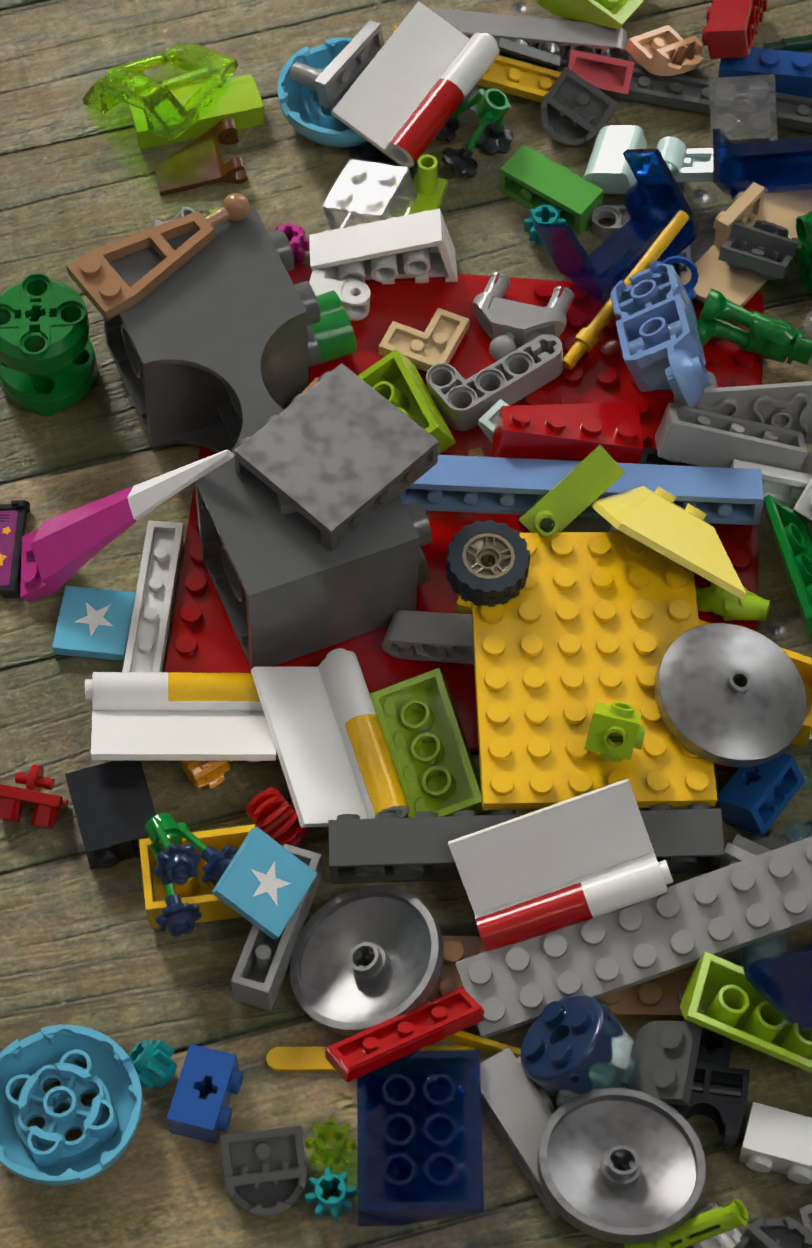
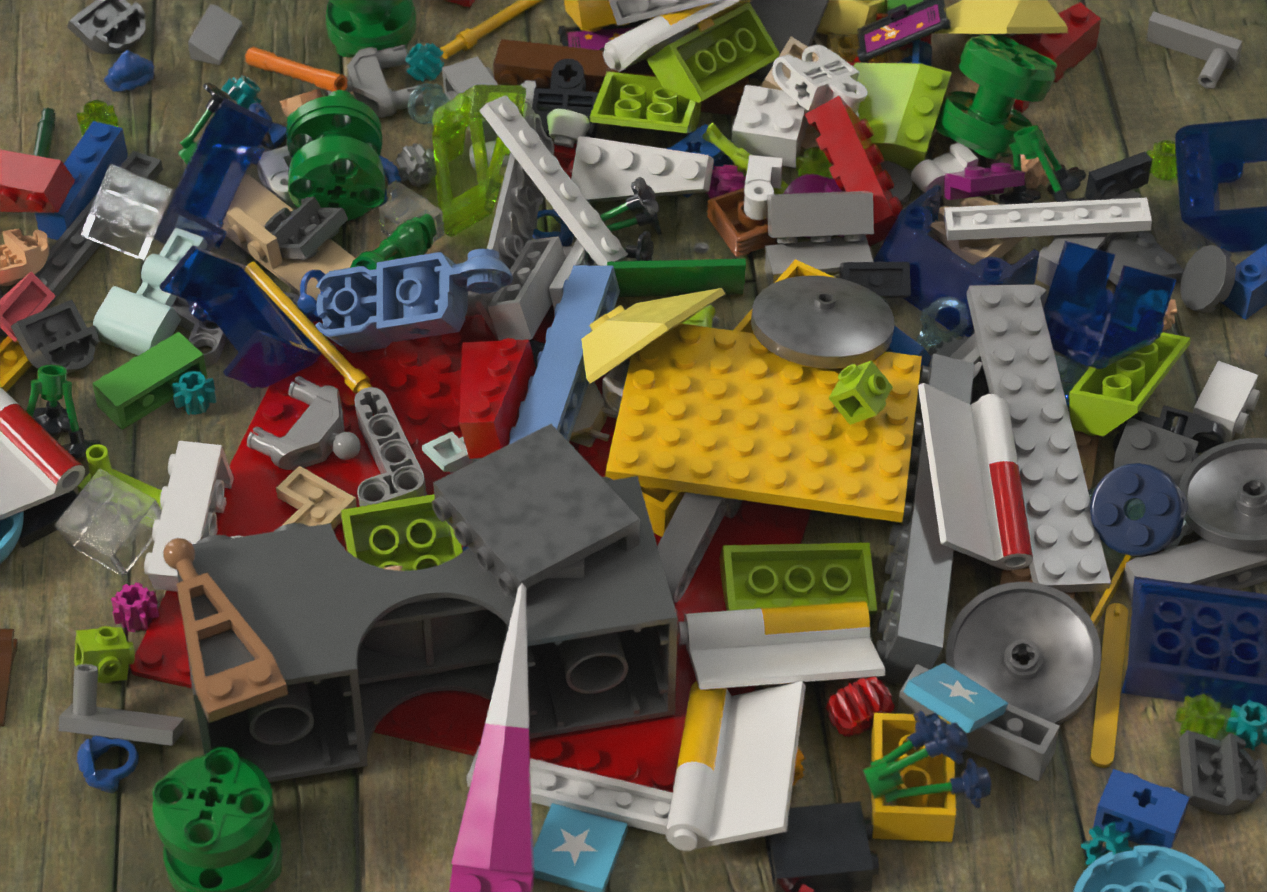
camera: 80 degrees left, 10 degrees down
red tile [325,987,484,1083] -> none
black wheel [445,520,530,607] -> none
lime piece [519,445,626,536] -> none

